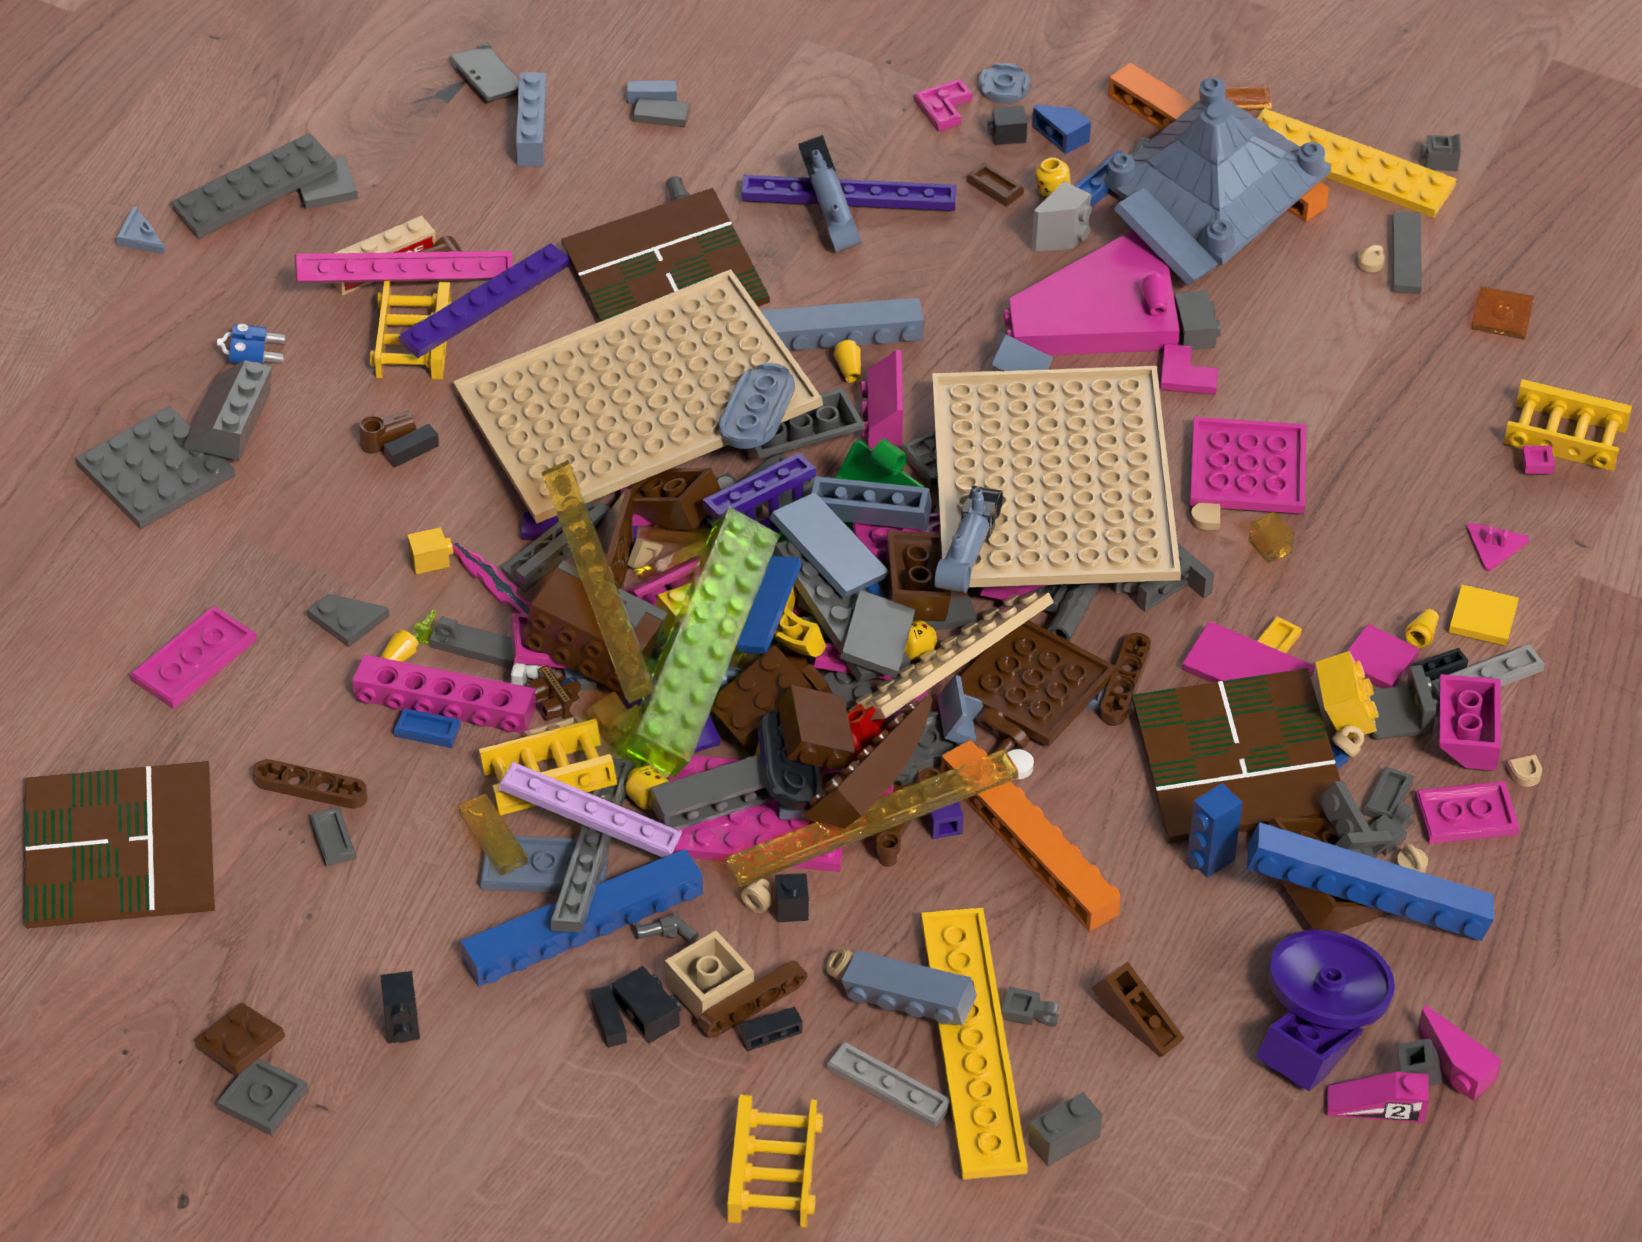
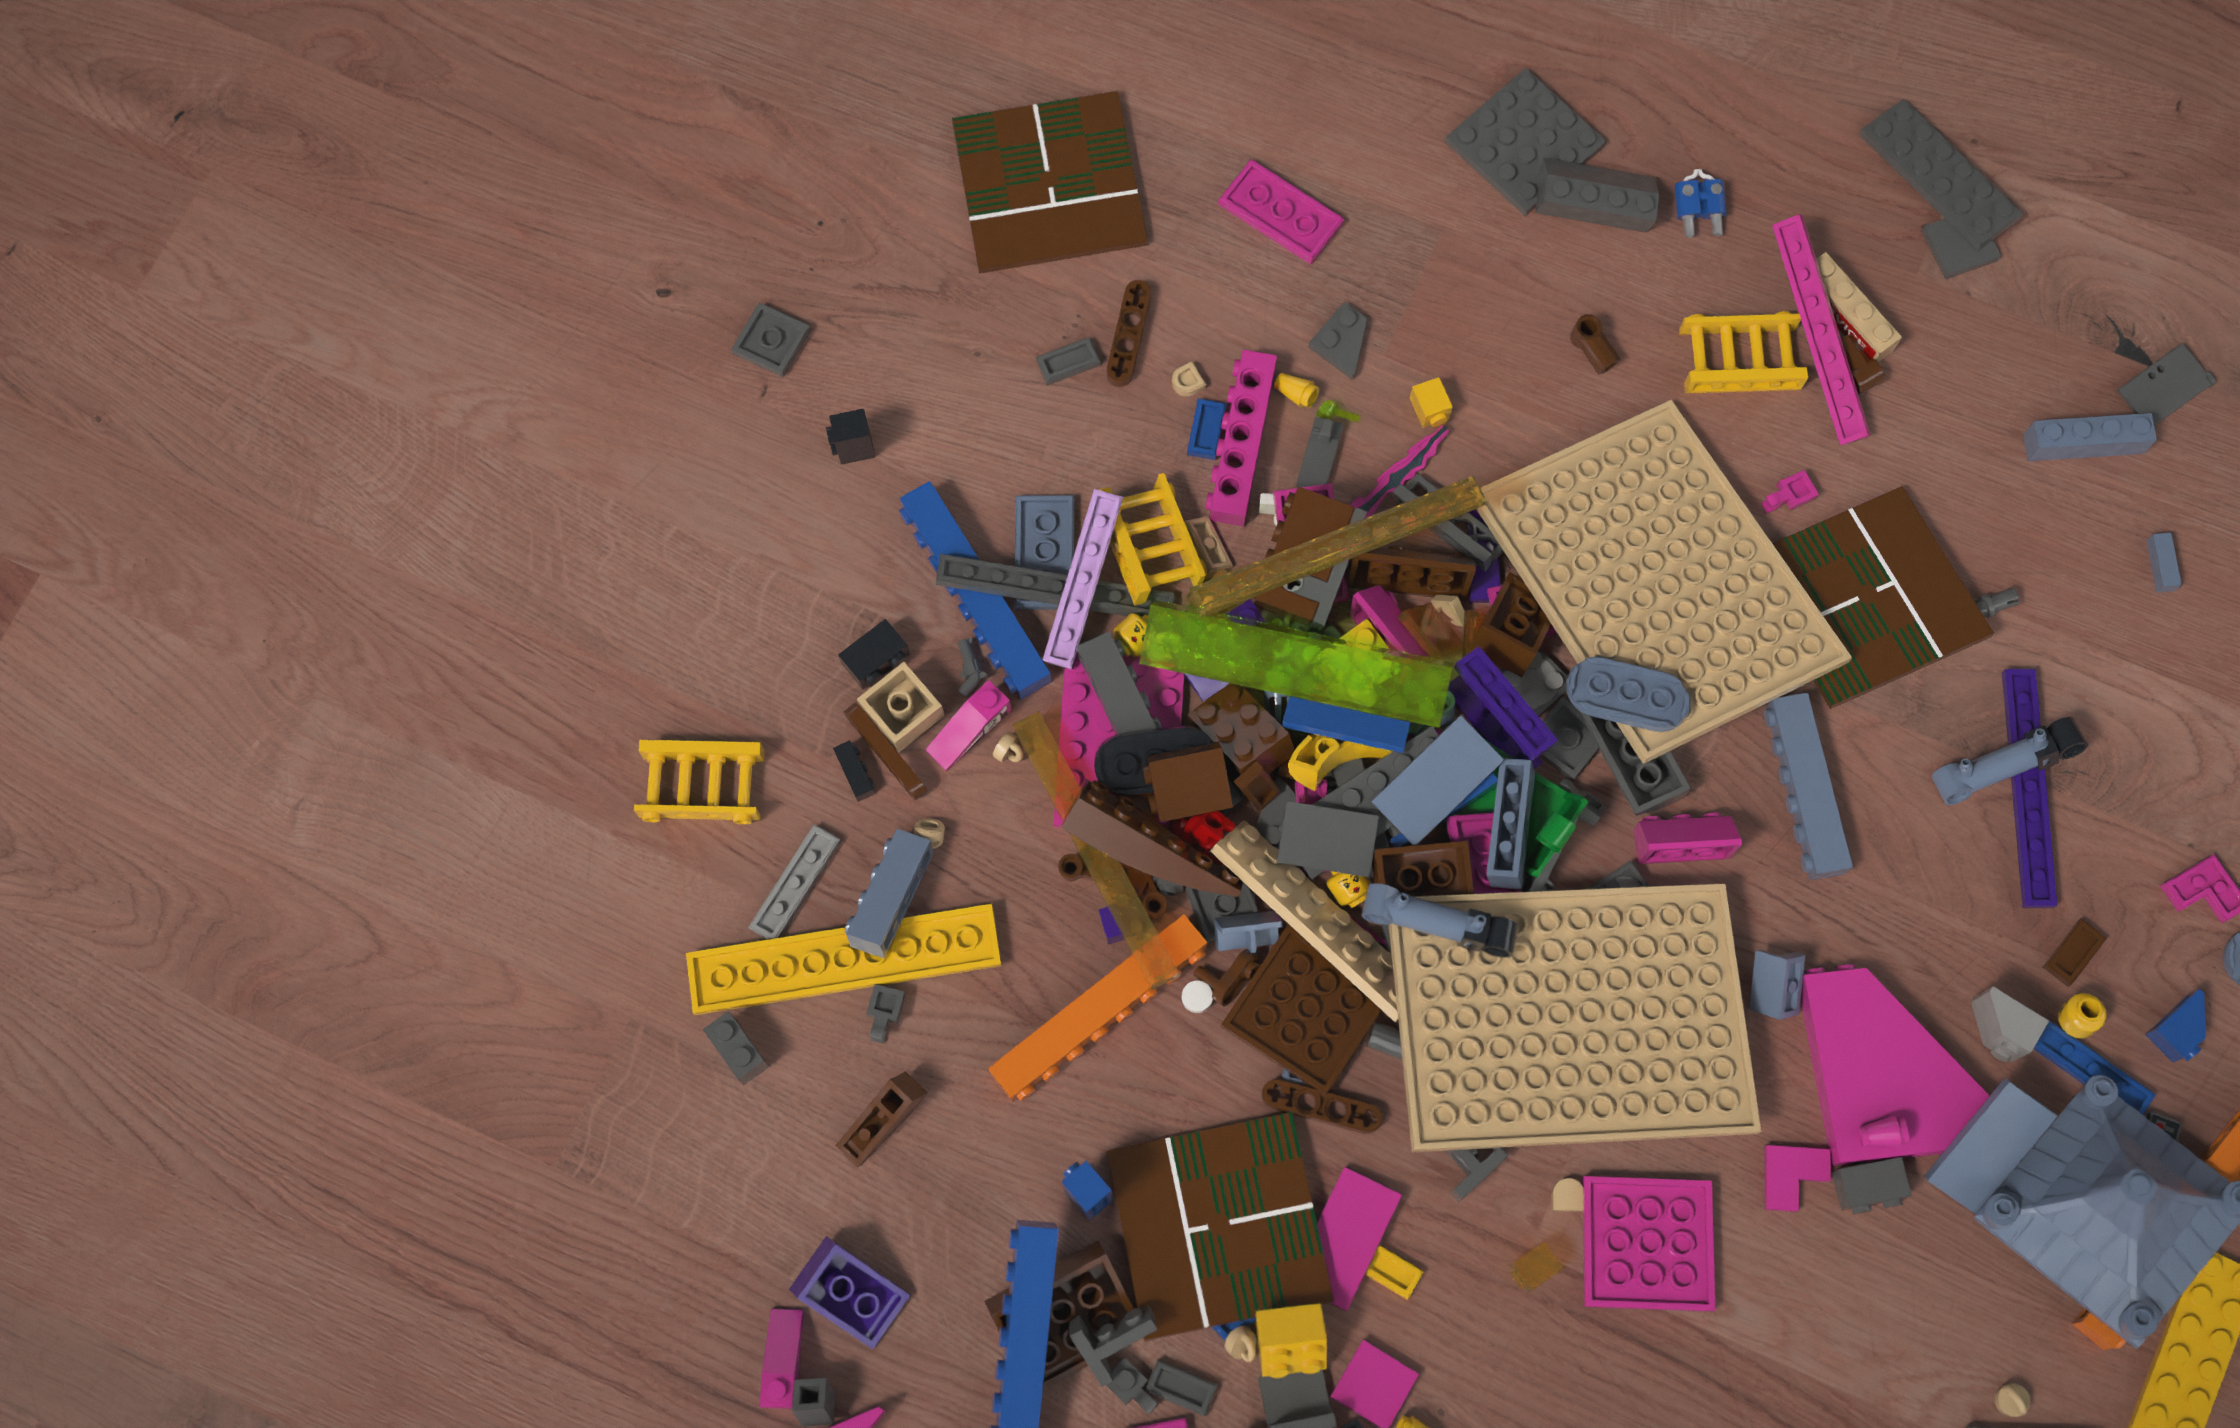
camera: 90 degrees right, 25 degrees up
sand blue tile [116,206,166,254] -> none
reddish brown plate [194,1002,285,1075] -> none
black piece [384,424,439,468] -> none
dark purple plate [398,243,570,358] -> none
clear yellow plate [458,794,528,876] -> none
reddish brown hips [528,665,581,721] -> none
black piece [591,985,627,1048] -> none
tile [633,97,690,127] -> none
black brick [776,873,809,922] -> none
yellow cone [834,340,862,383] -> none
black brick [987,106,1028,145] -> none
dark purple dish [1268,930,1395,1029] -> none
tan tile [1396,844,1428,873] -> none
none -> dark pink slope [925,680,1012,772]
none -> tan tile [1172,361,1206,396]
none -> dark pink plate [1761,470,1819,513]

